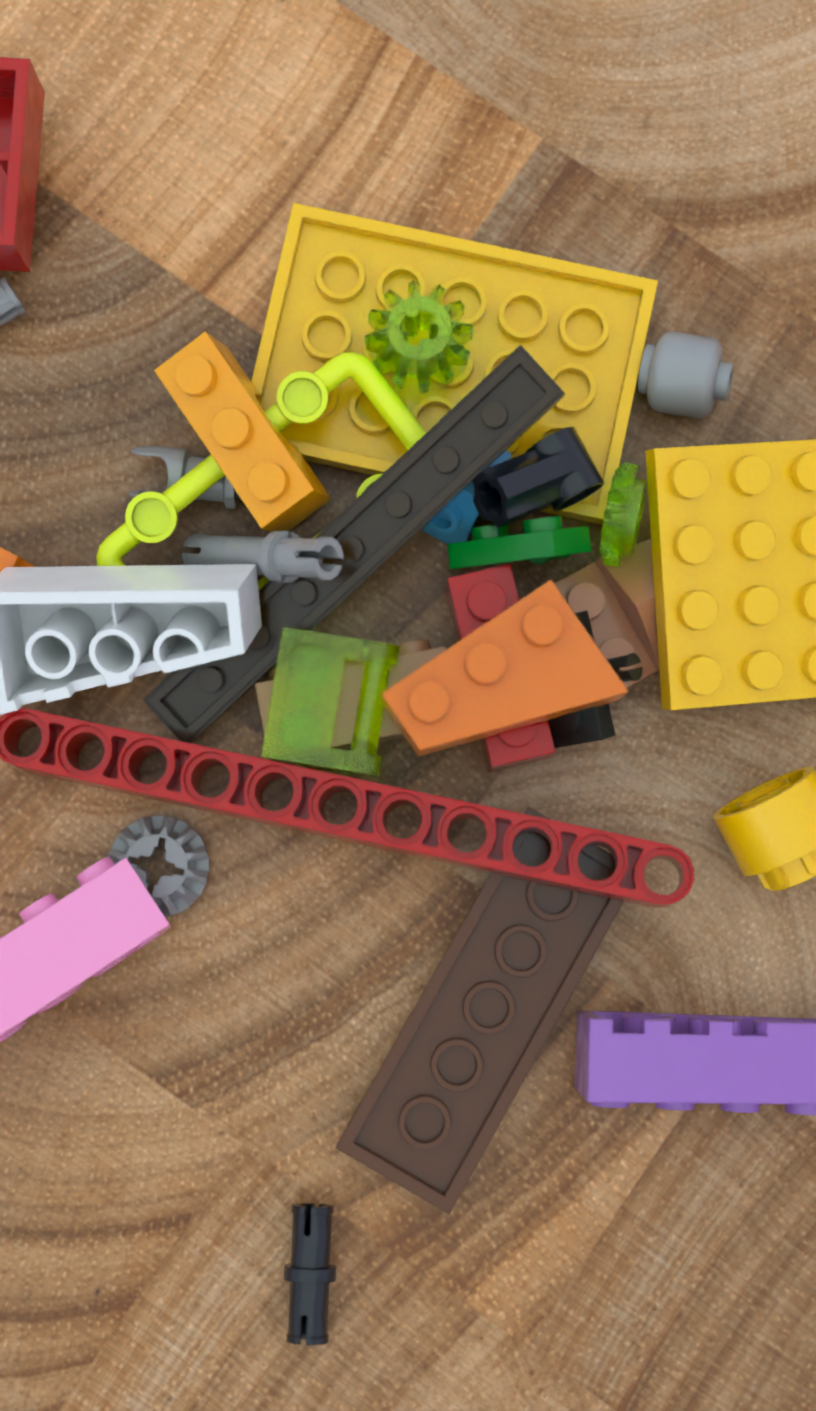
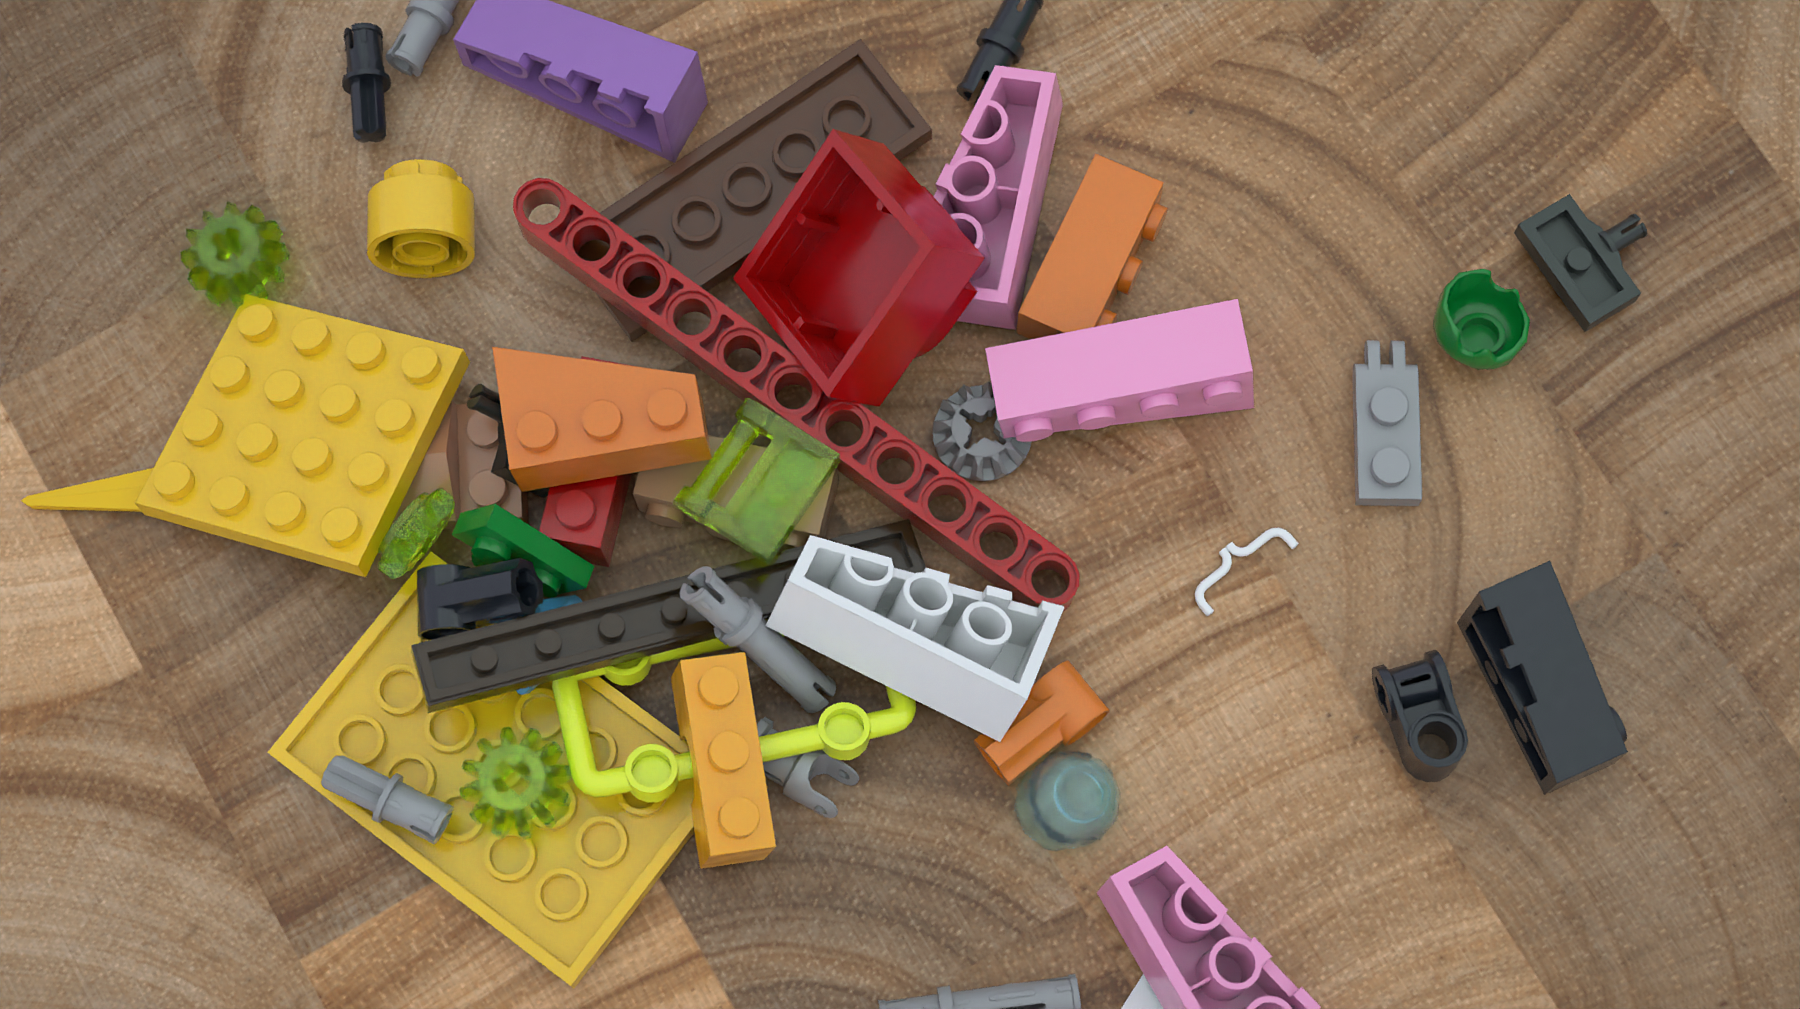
camera: 150 degrees left, 10 degrees down
light grey head [638,331,734,419] -> none
none -> light grey axle [321,756,454,845]
none -> red container [733,129,985,407]
none -> bright pink wedge [934,65,1063,330]
none -> orange brick [1017,154,1168,339]

